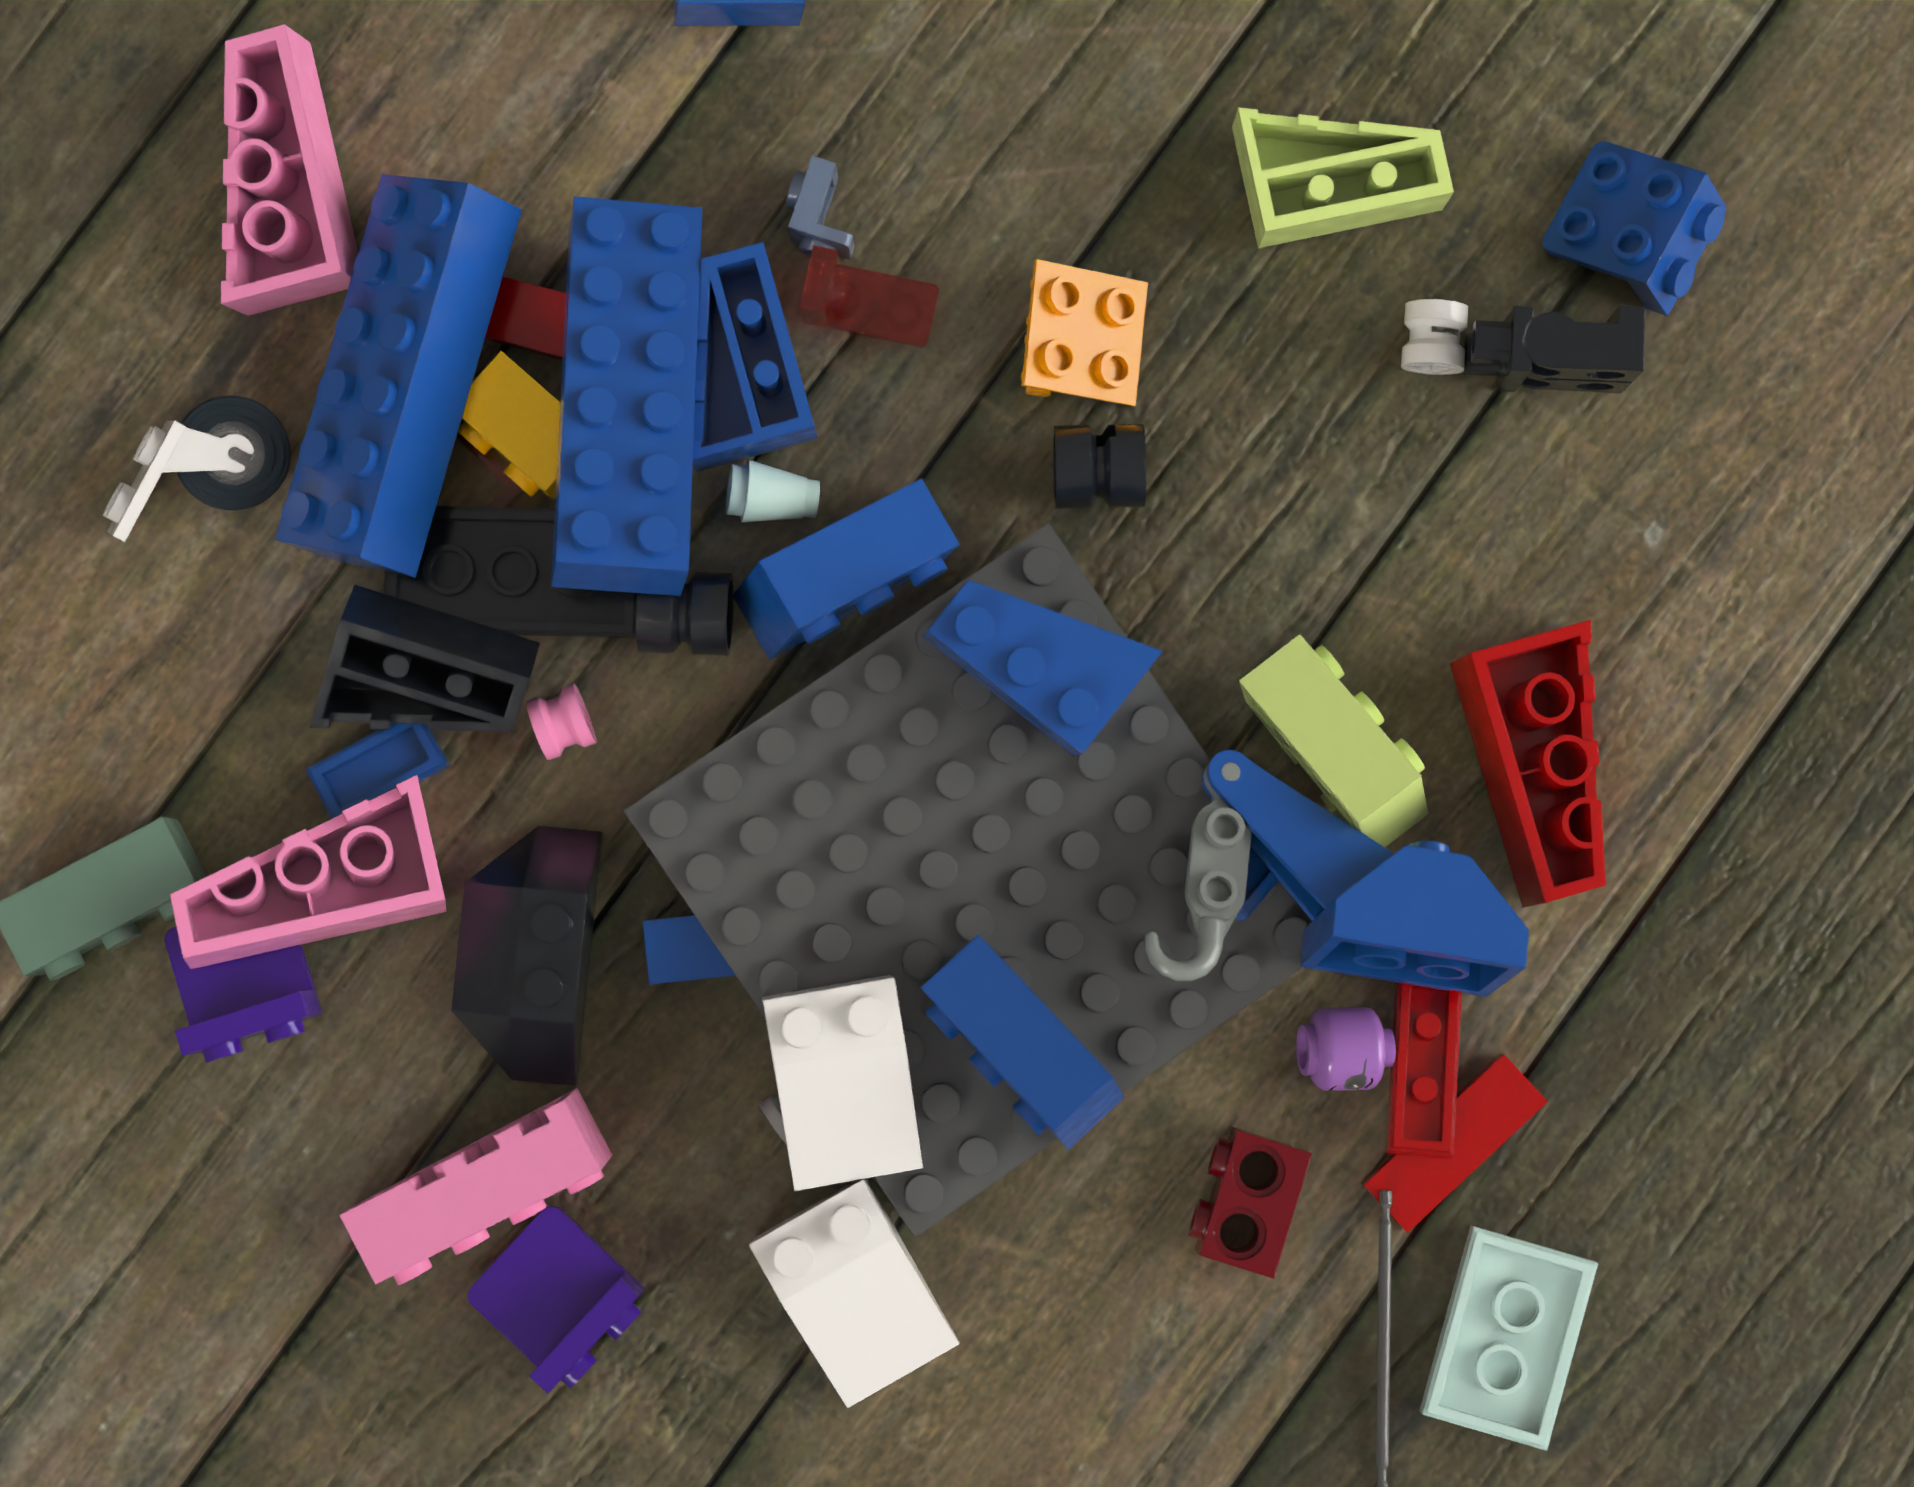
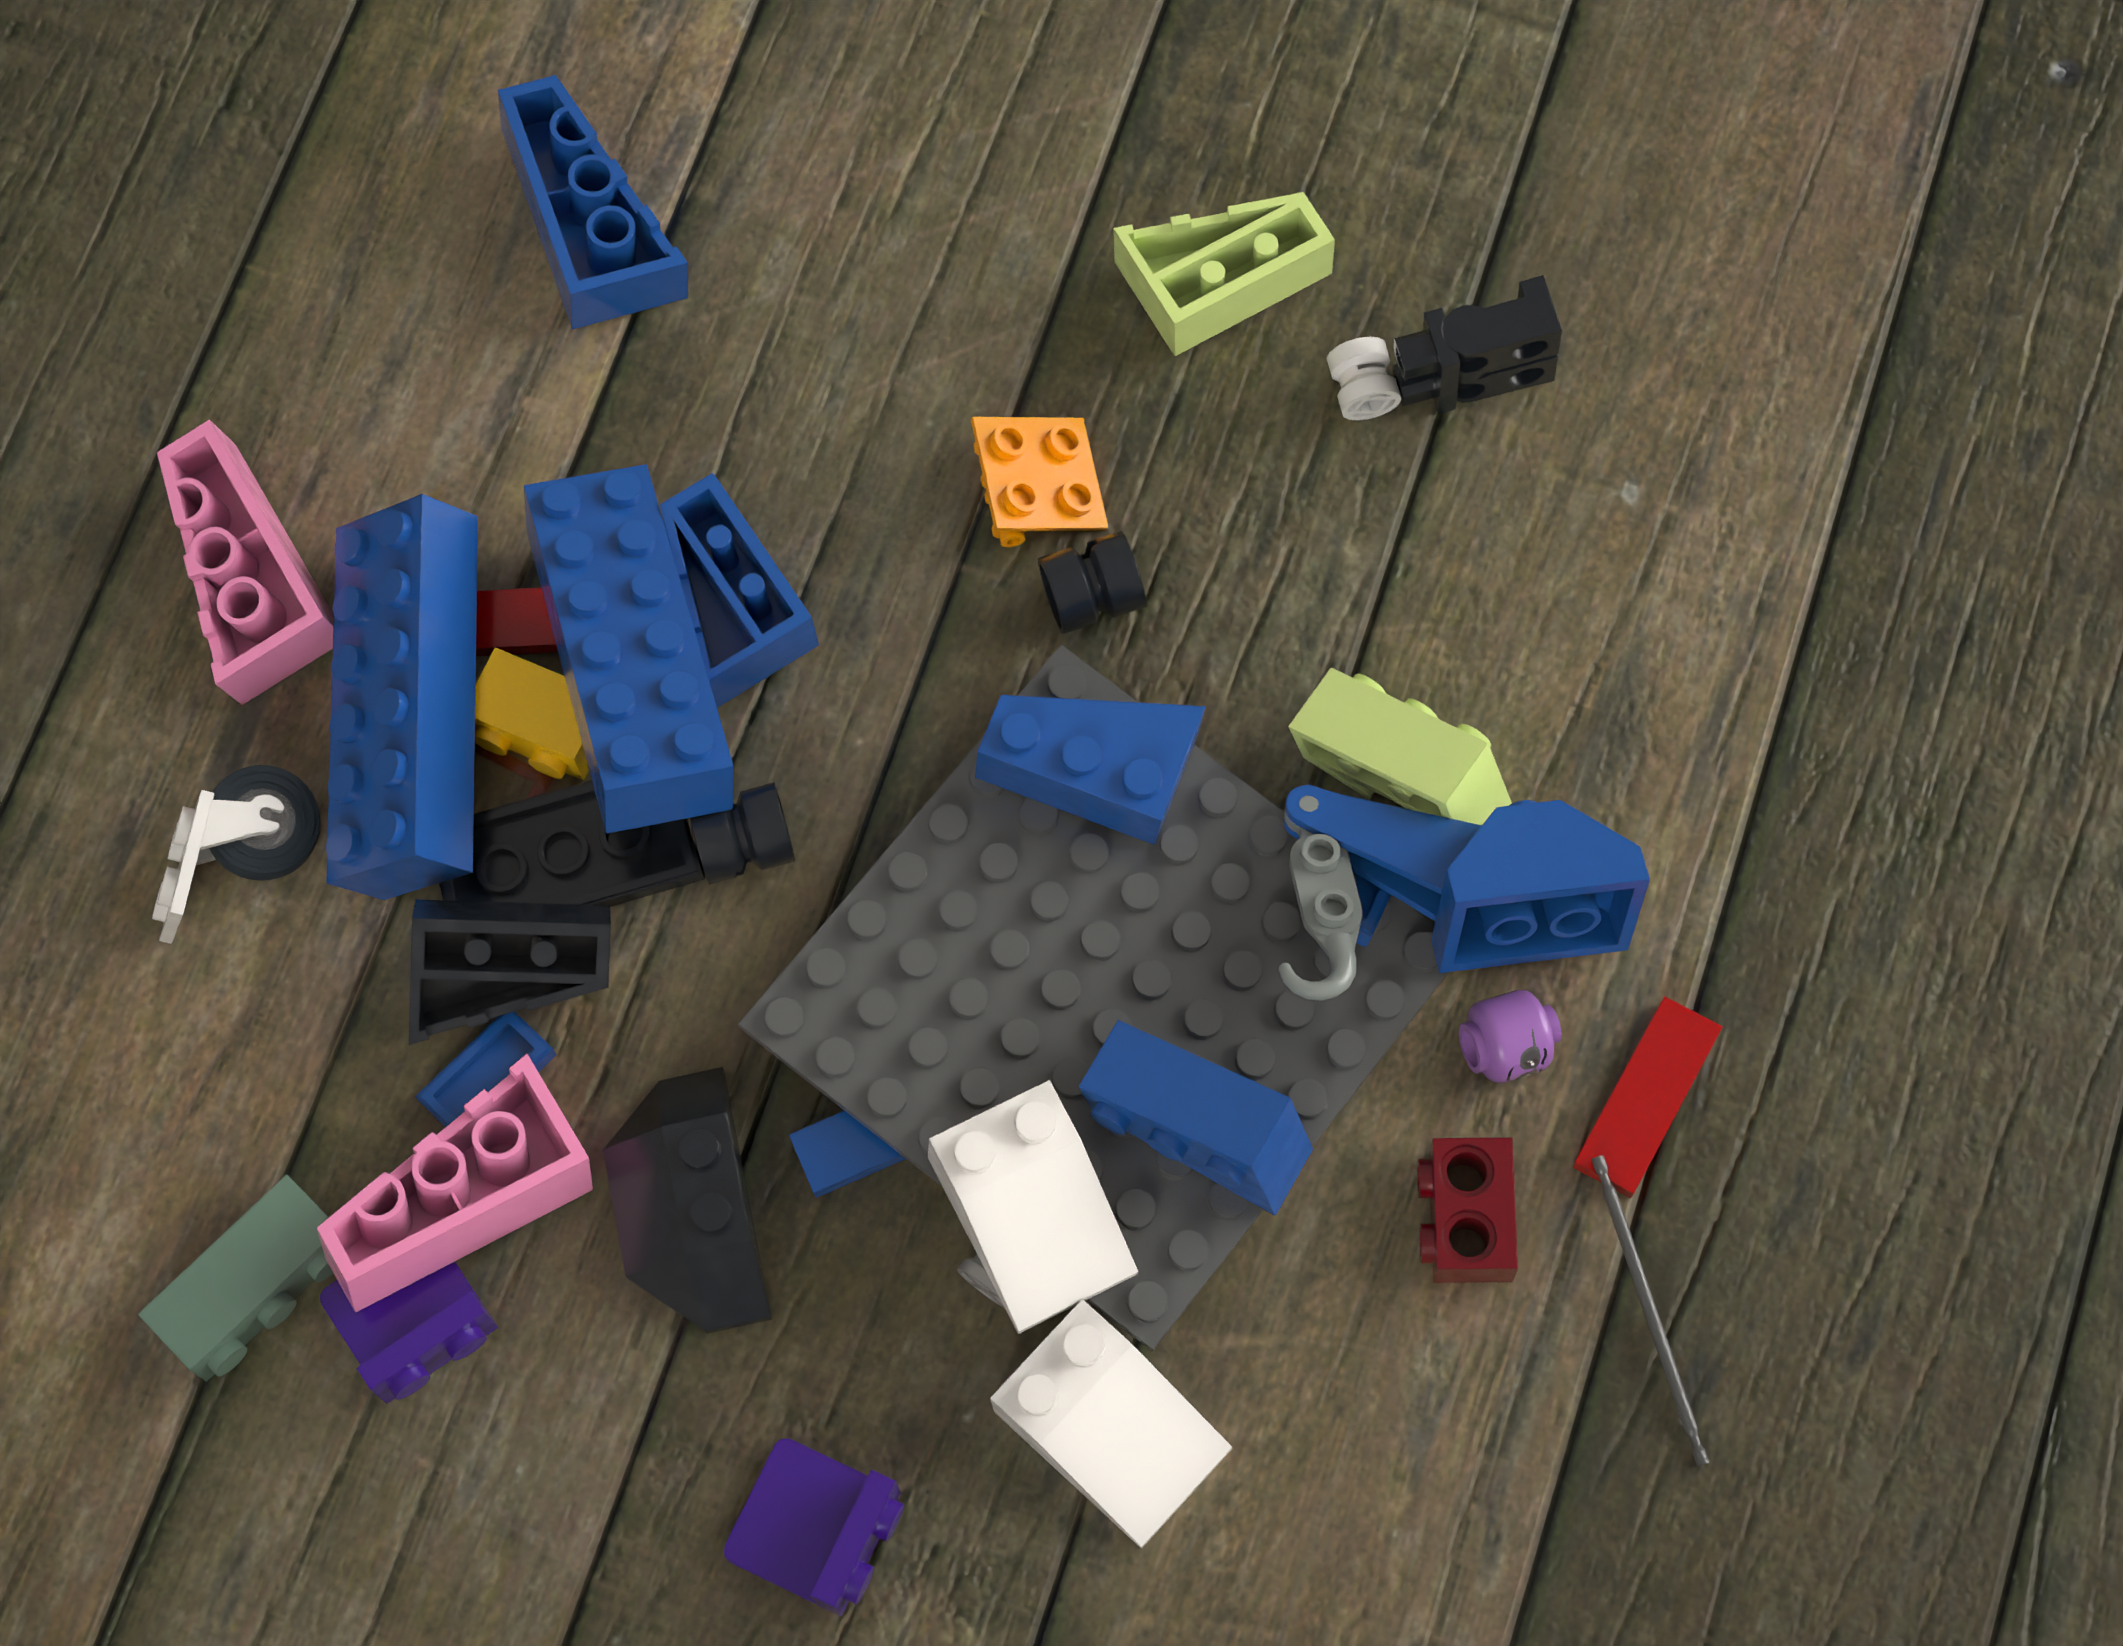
camera: 15 degrees left, 15 degrees down
bright pink wedge [339,1088,613,1285] -> none
bright pink wheel [526,684,597,760] -> none
light aqua cone [726,459,820,523] -> none
blue wedge [734,478,960,660] -> none
sand blue bracket [786,156,855,263] -> none
clear red bracket [800,245,939,348] -> none
red tile [1386,982,1462,1159] -> none
light aqua tile [1419,1225,1598,1451] -> none
red wedge [1449,620,1606,908] -> none
blue bracket [1542,142,1727,316] -> none

